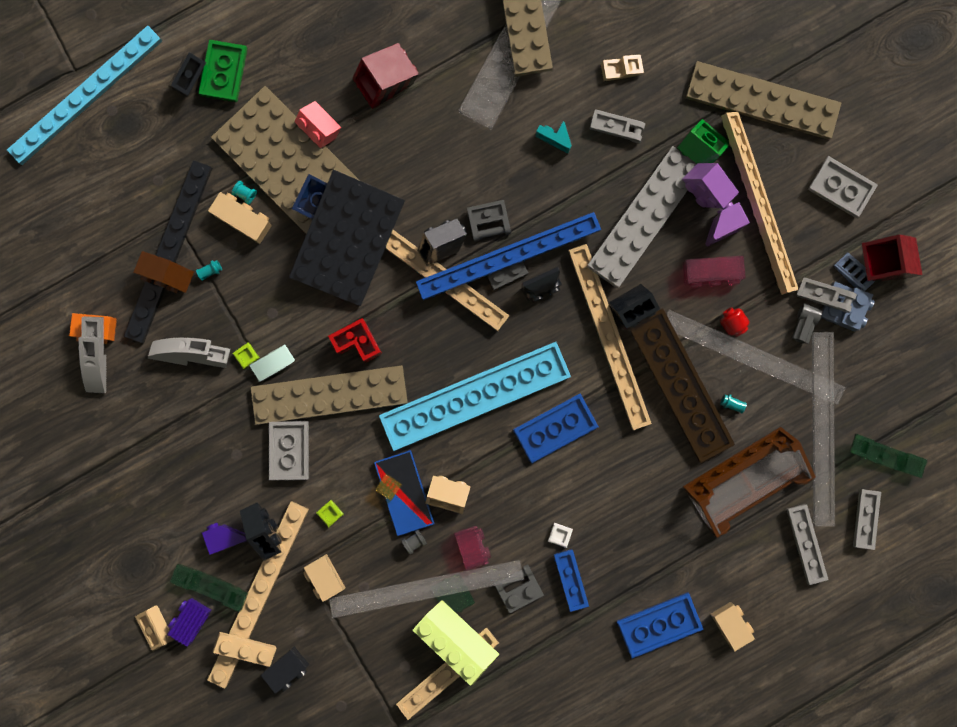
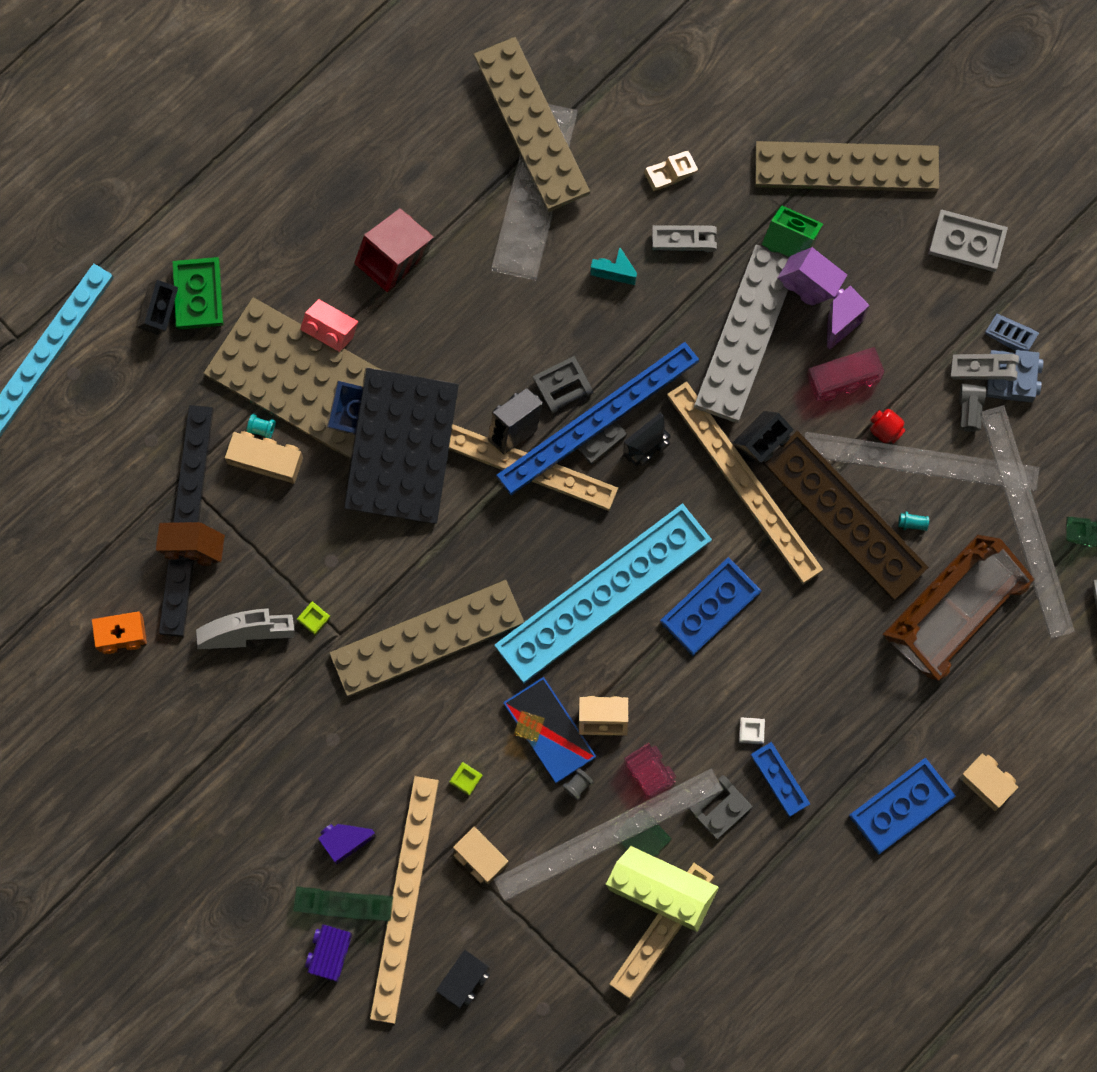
camera: 15 degrees left, 10 degrees down
light grey slope [79,316,106,393] -> none
tan slope [135,606,173,651] -> none
teal pin [196,260,222,281] -> none
tan plate [213,632,276,667] -> none
black brick [240,502,282,561] -> none
light aqua slope [249,345,295,381] -> none
light grey plate [269,421,309,480] -> none
red brick [328,318,382,363] -> none
tan plate [721,112,799,295] -> none
light grey plate [786,504,828,585] -> none
dark red slope [861,234,922,281] -> none

